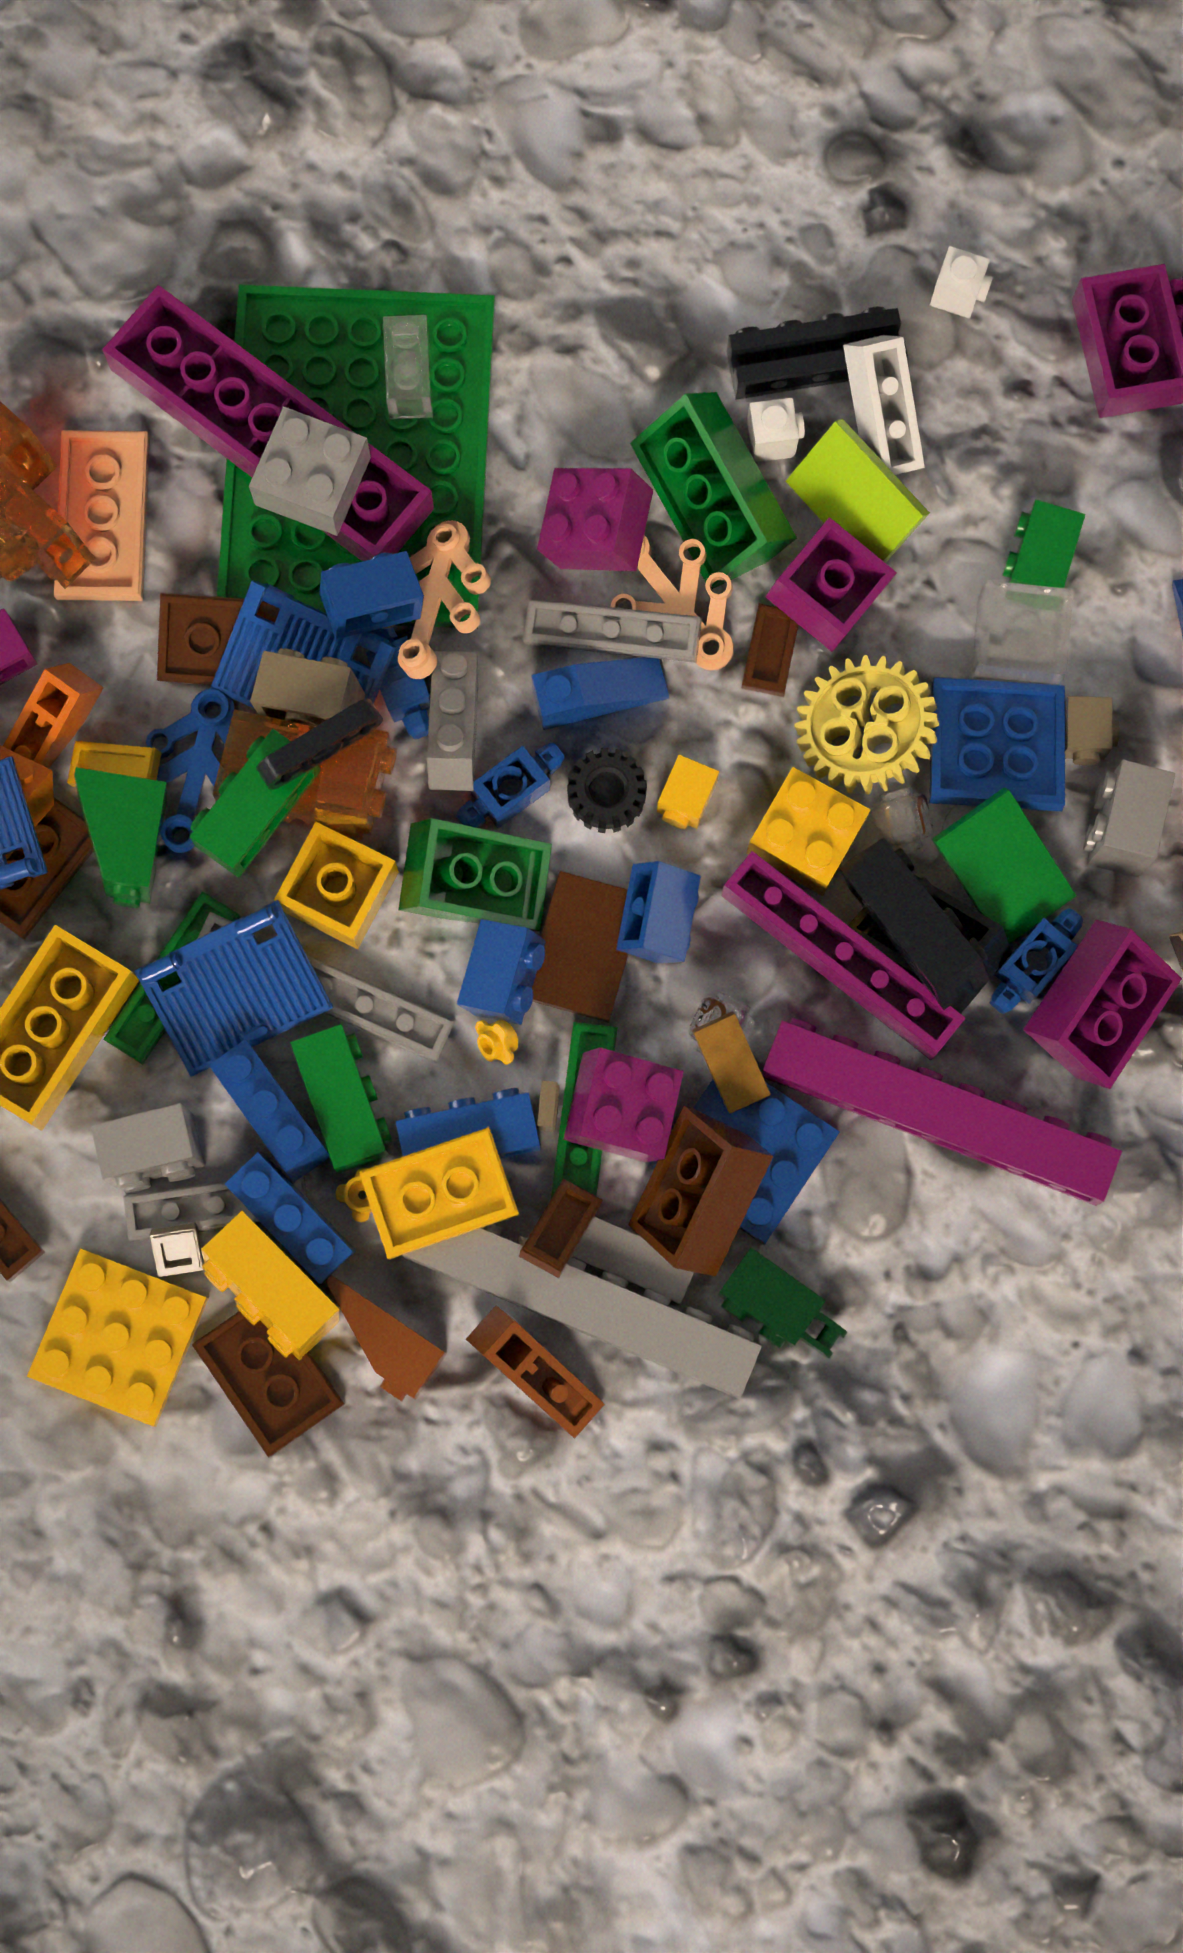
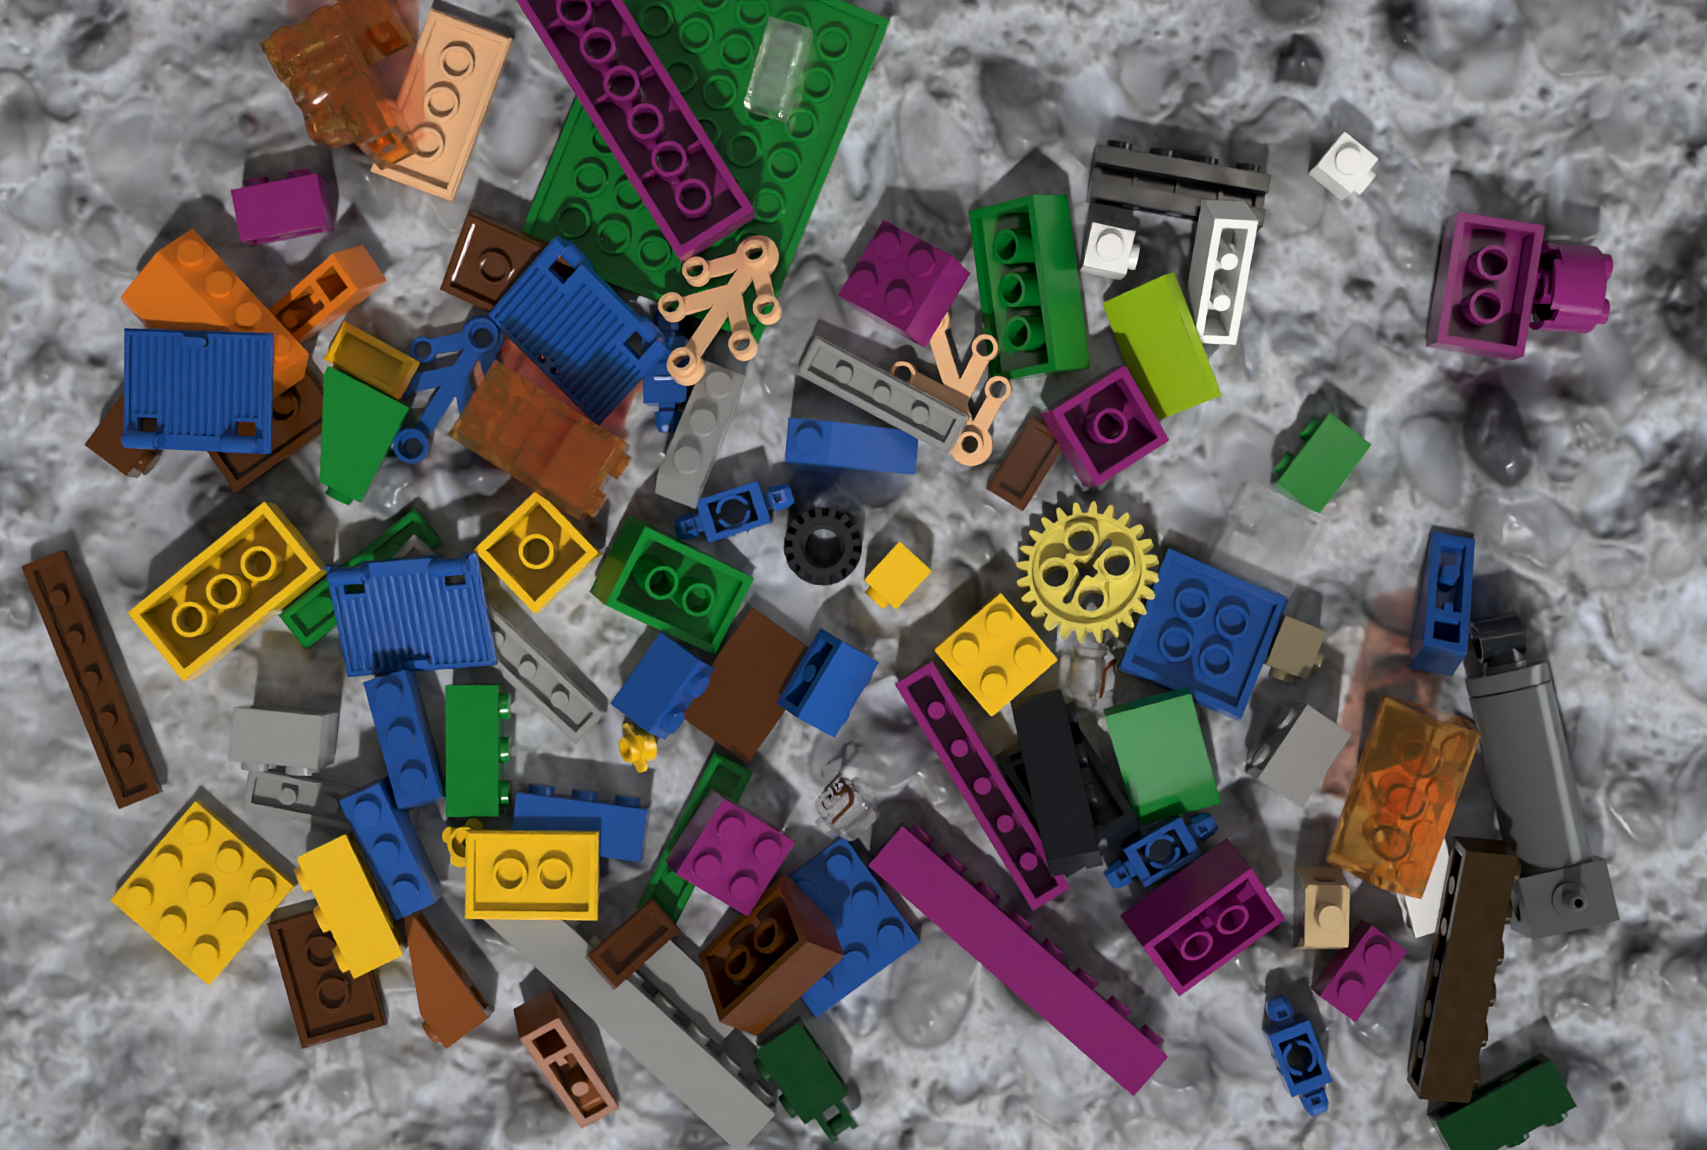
camera: 25 degrees right, 10 degrees up
tile [150,1223,204,1277] -> none
green brick [189,728,321,878] -> none
light grey brick [249,406,371,536] -> none
dark tan brick [250,648,366,745] -> none
black beam [256,699,383,790] -> none
blue brick [319,551,424,639] -> none
dark tan tile [537,1080,560,1132] -> none
pearl gold tile [692,1011,771,1114] -> none

